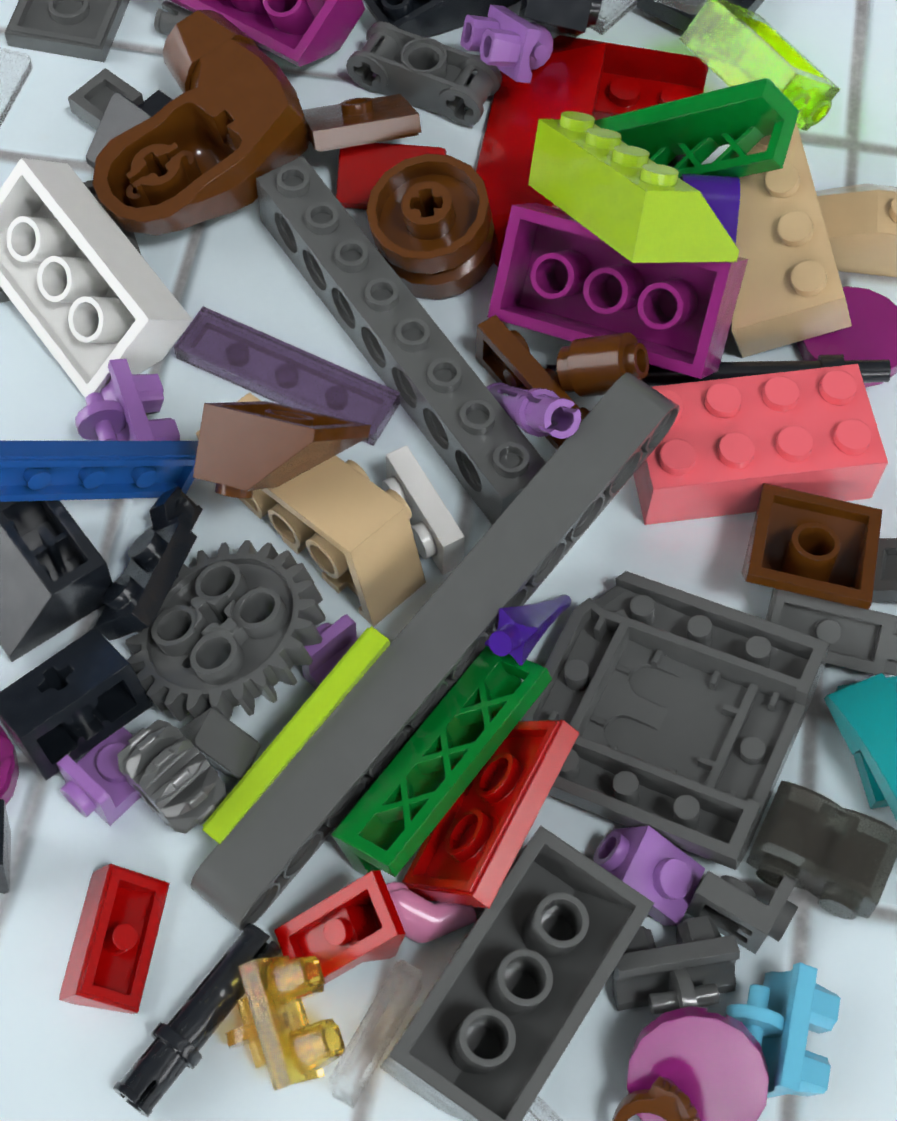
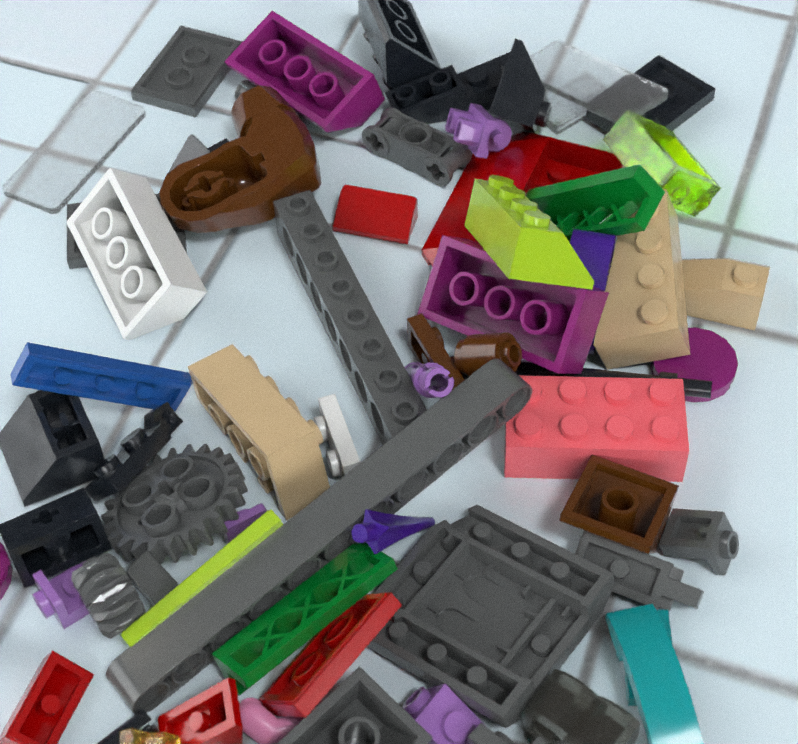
camera: 15 degrees right, 10 degrees down
dark grey plate [68,68,144,130] -> none
medium lavender hips [75,359,180,441] -> none
clear purple tile [174,306,400,446] -> none
reddish brown slope [193,401,371,499] -> none
plate [303,94,422,152] -> none
reddish brown wheel [366,154,498,299] -> none

